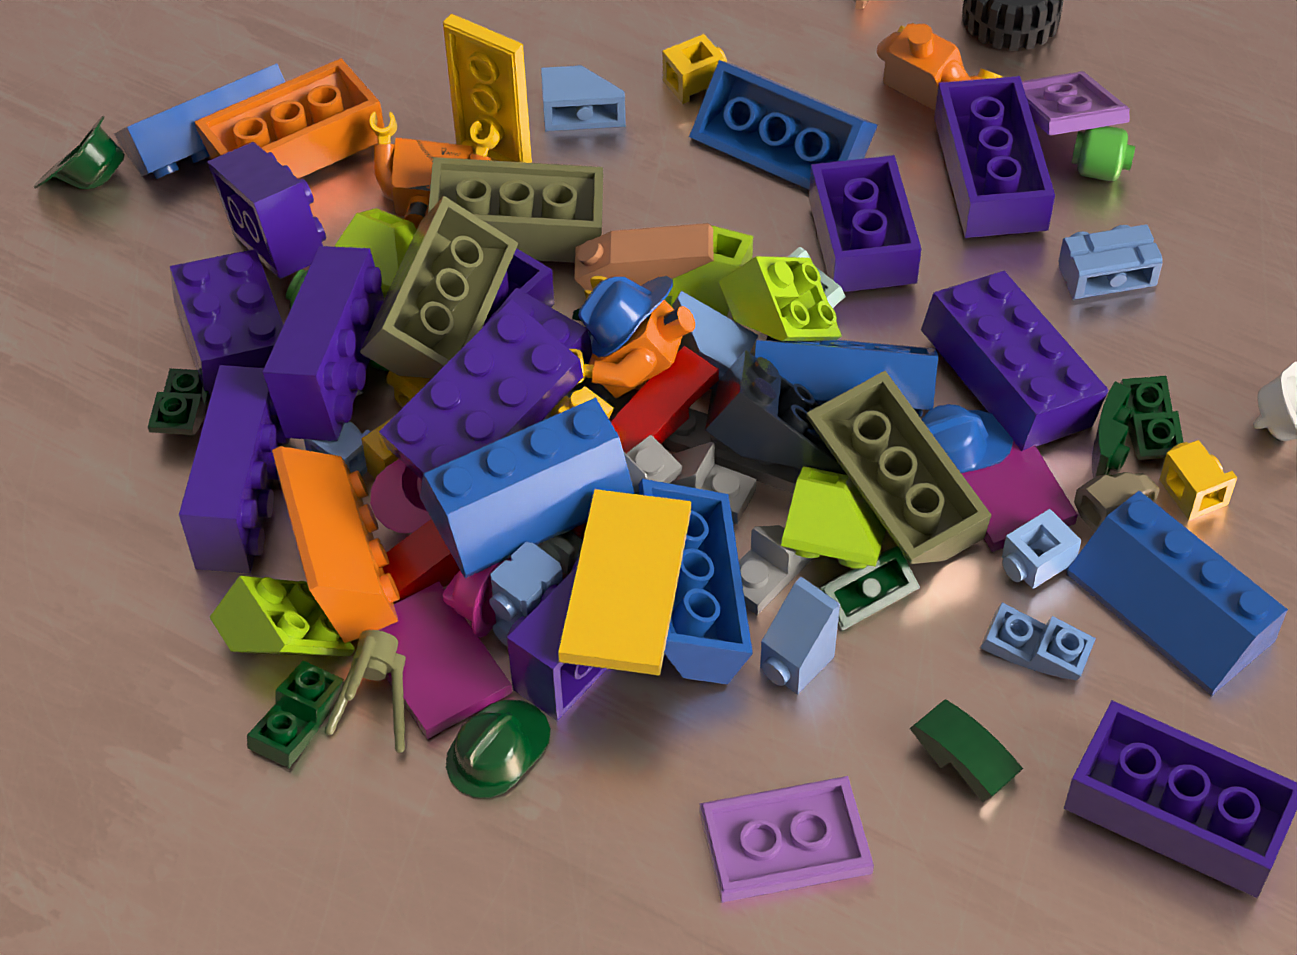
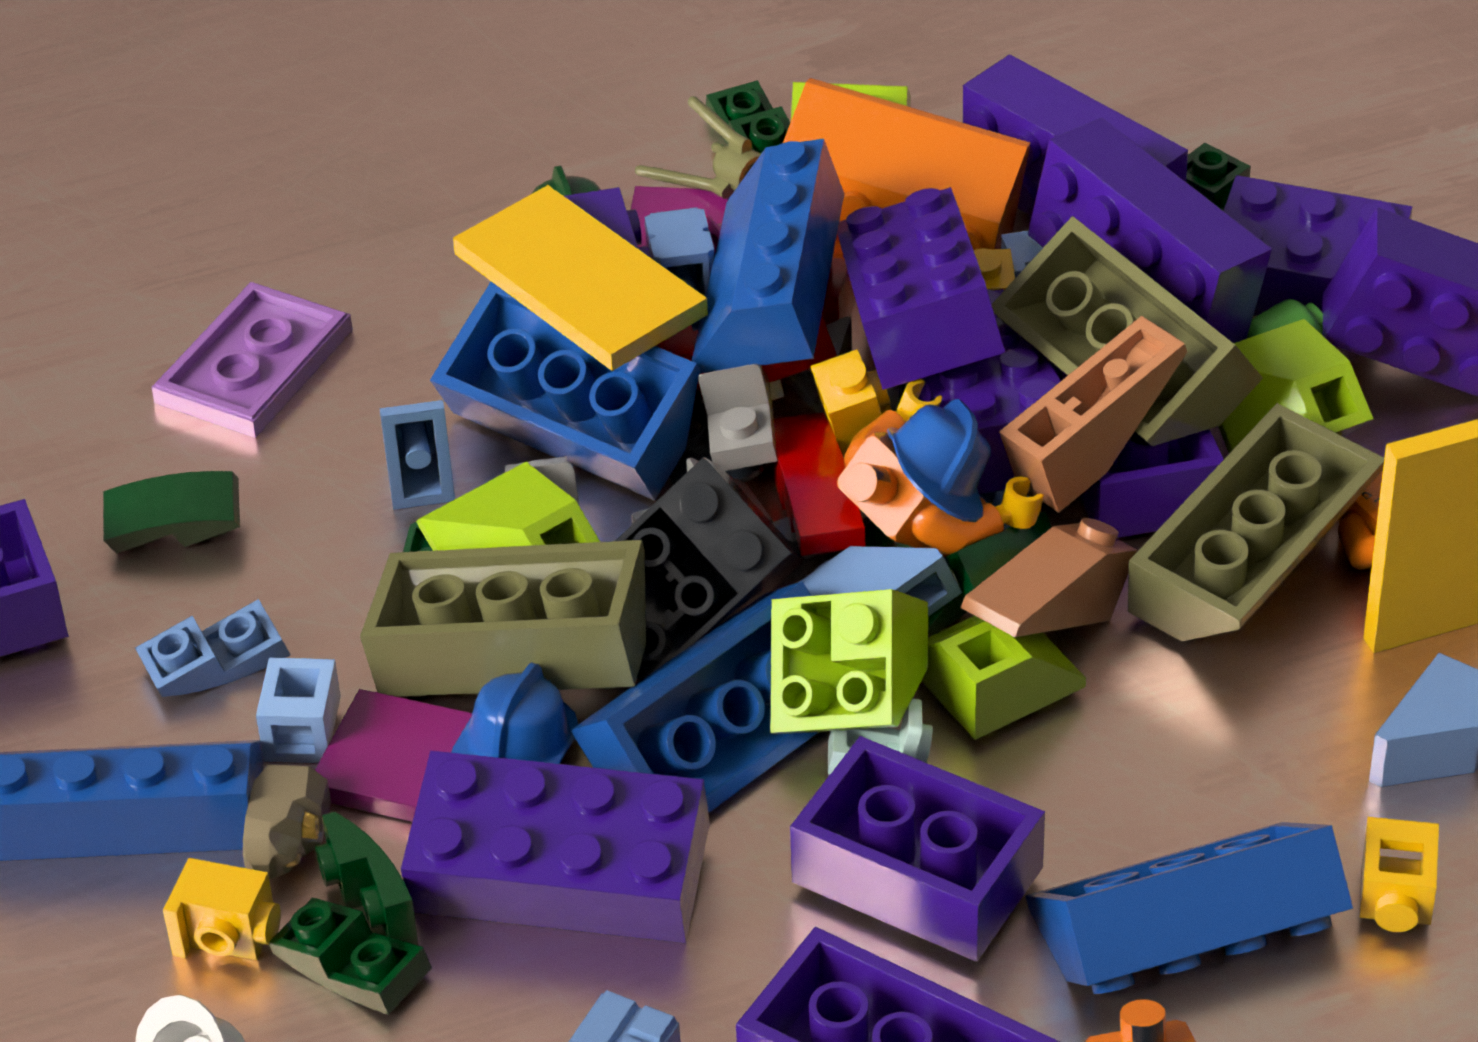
camera: 130 degrees right, 10 degrees down
none -> nougat slope [999,316,1187,513]

